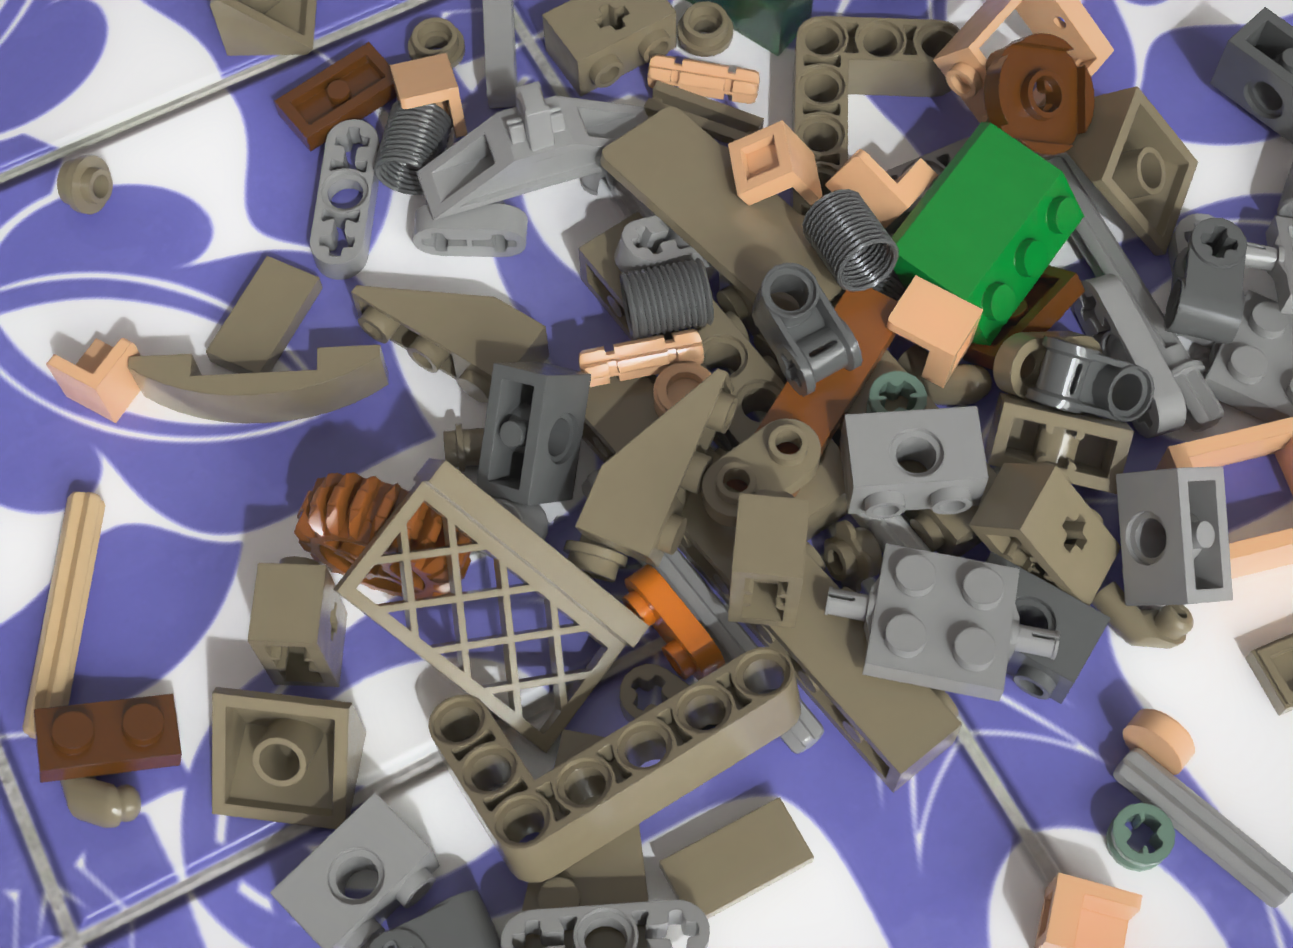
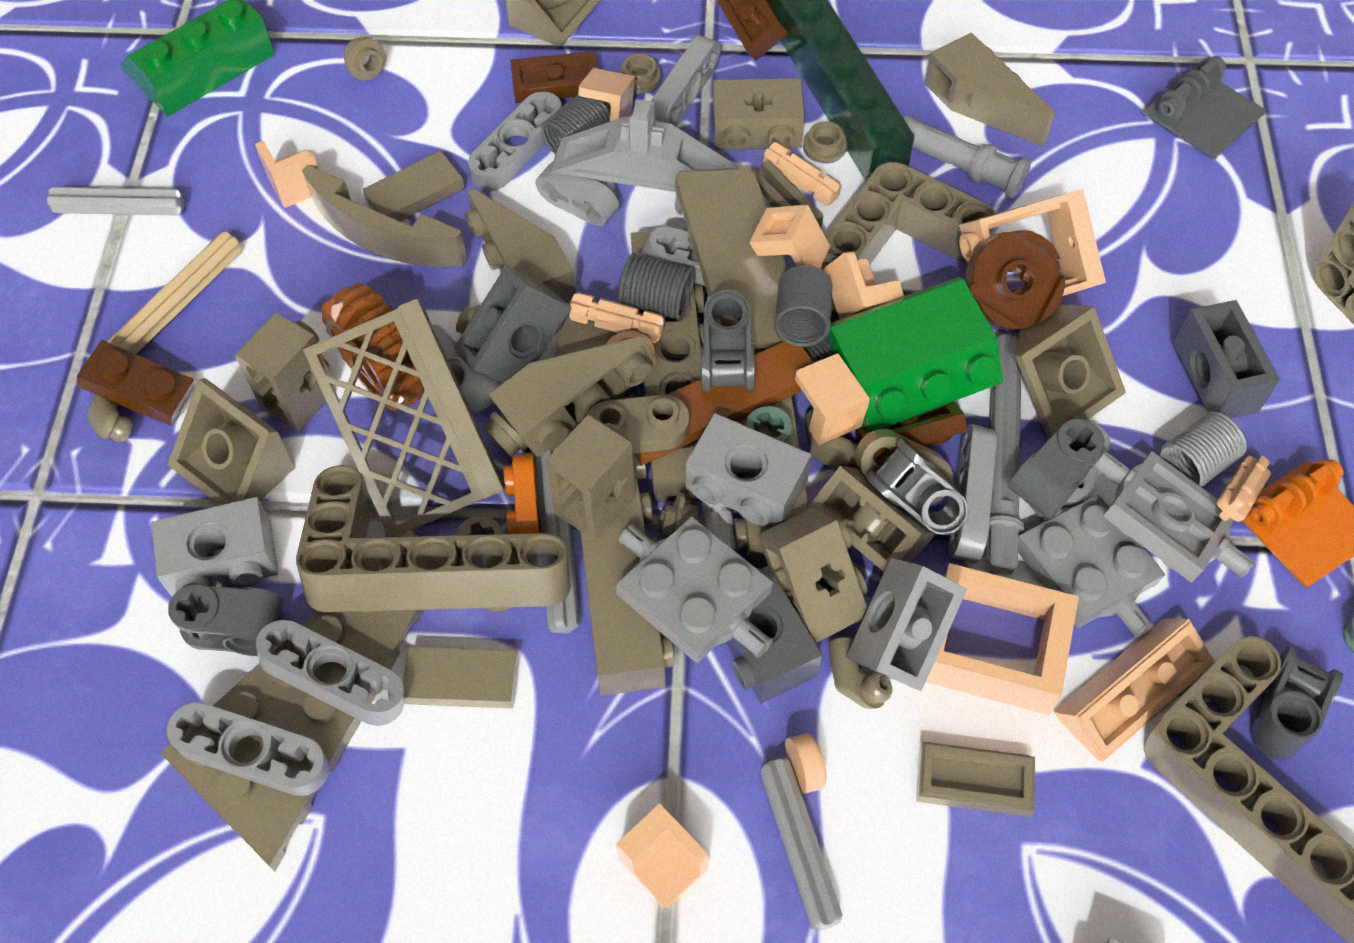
camera: 30 degrees right, 5 degrees down
sand green bush [1105,803,1175,872] -> none

